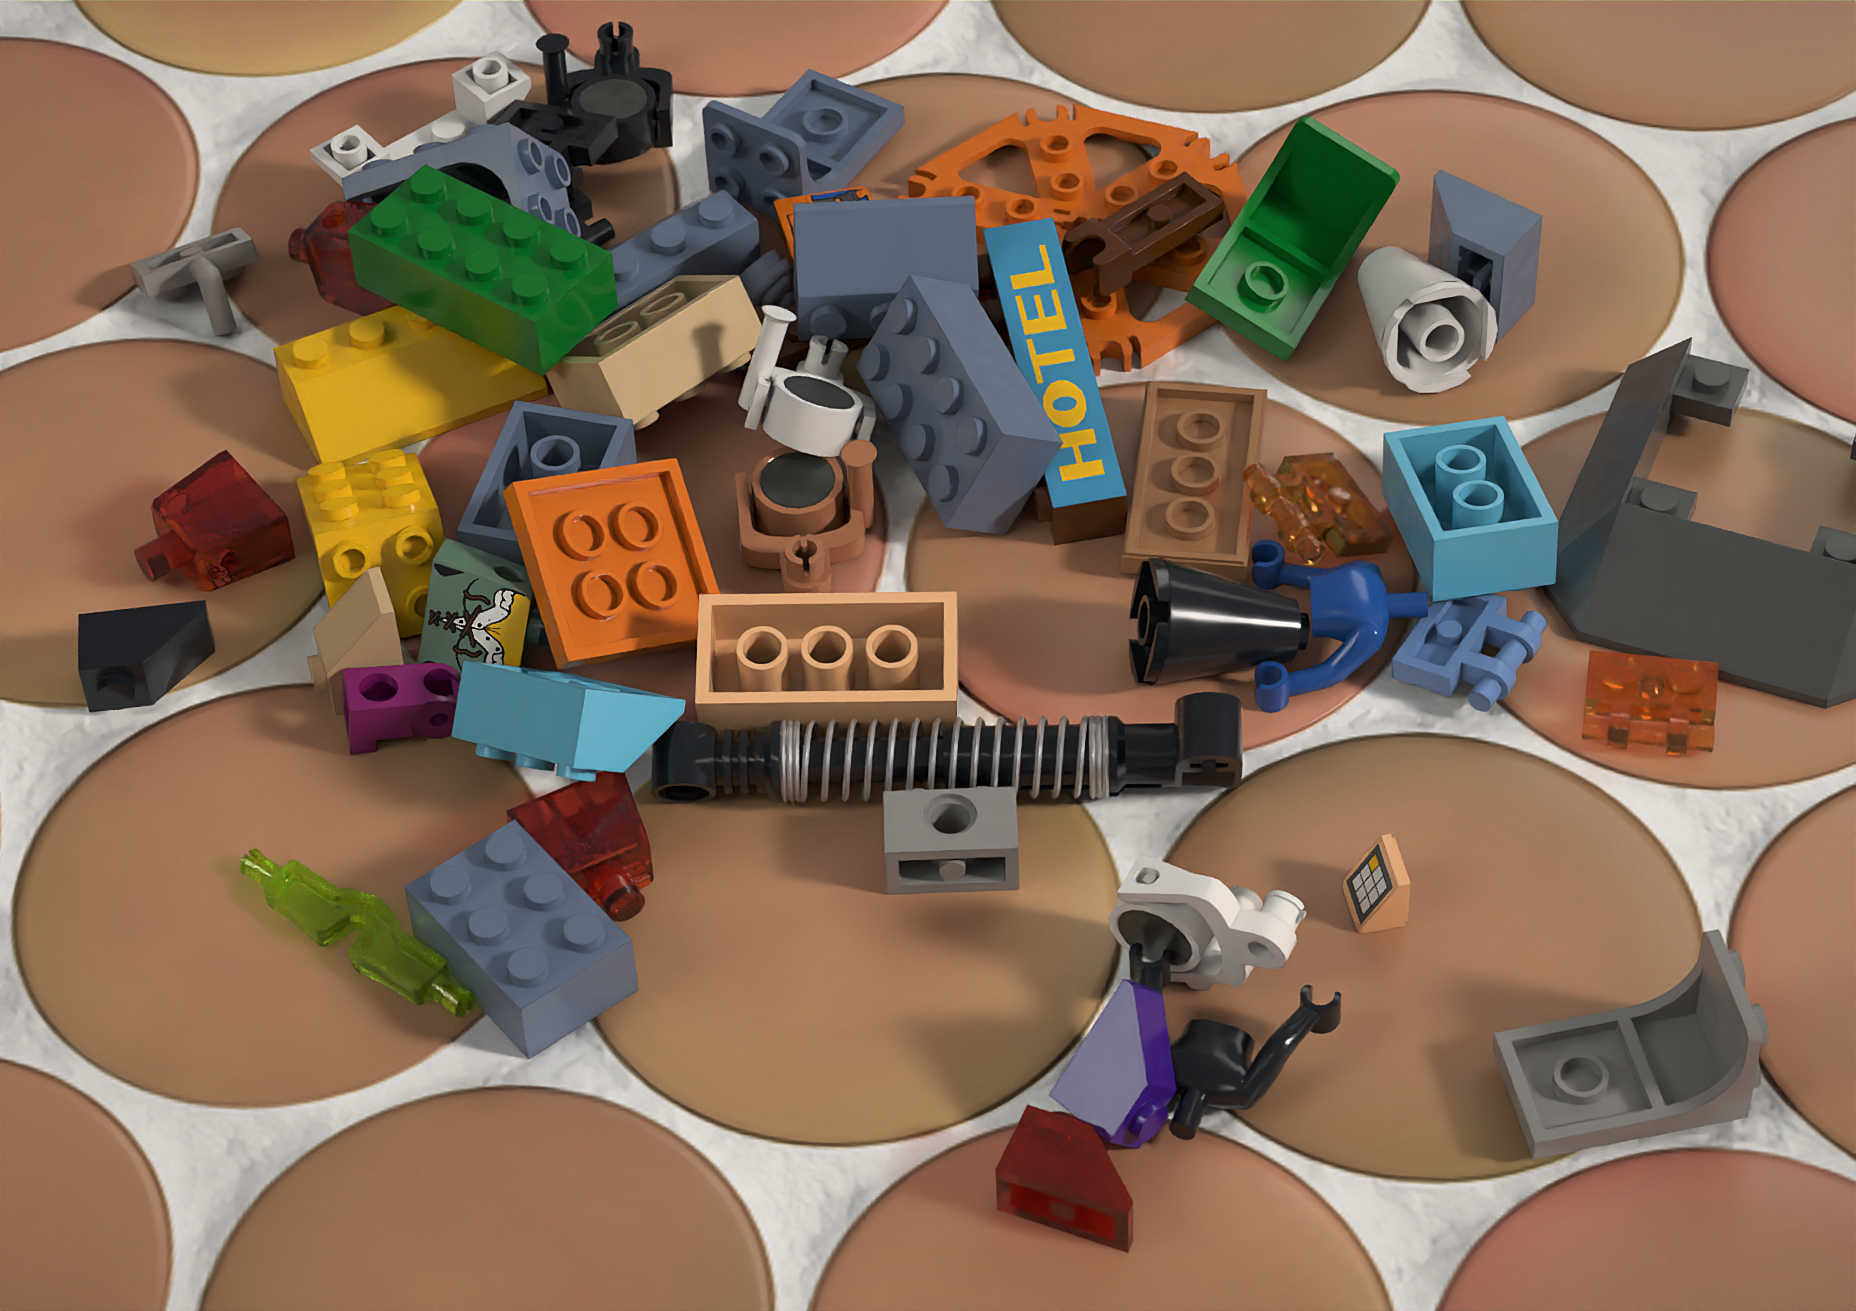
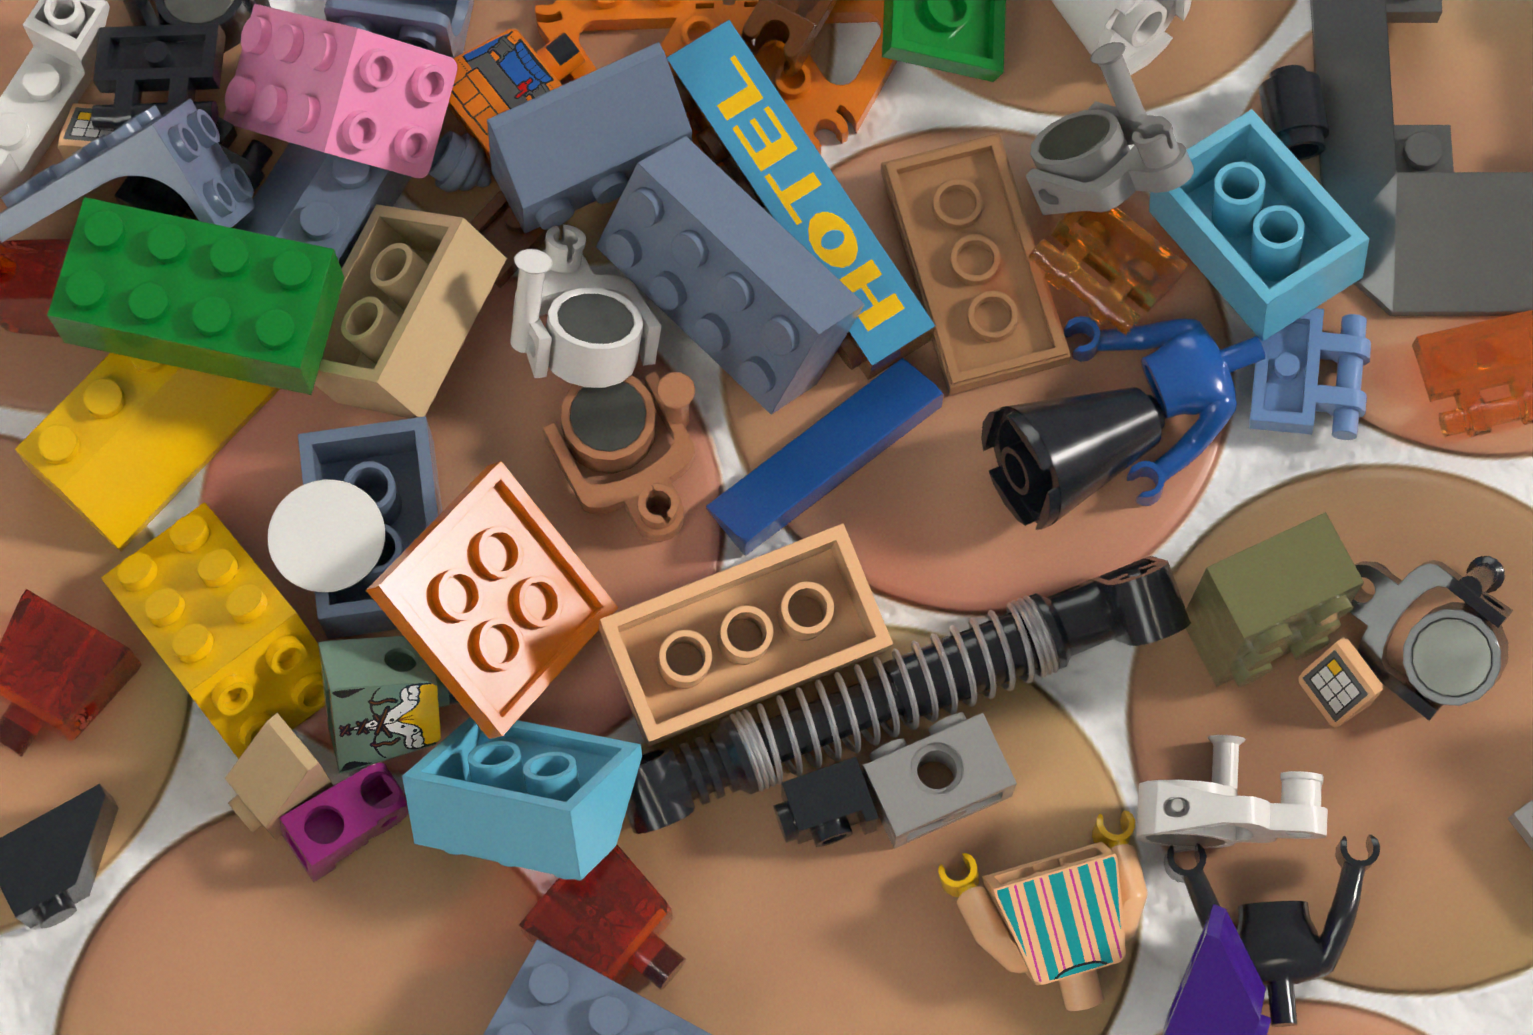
camera: 25 degrees left, 25 degrees up
none -> bright pink bracket [223,4,457,179]
none -> white sticker [268,480,385,592]
none -> blue slope [706,358,944,556]
none -> black brick [773,757,879,847]
none -> light nougat torso [938,810,1148,1011]
none -> light grey piece [1026,42,1194,215]
none -> olive brick [1185,512,1364,687]
none -> black brick [1259,65,1329,161]
none -> piece [1350,556,1513,721]

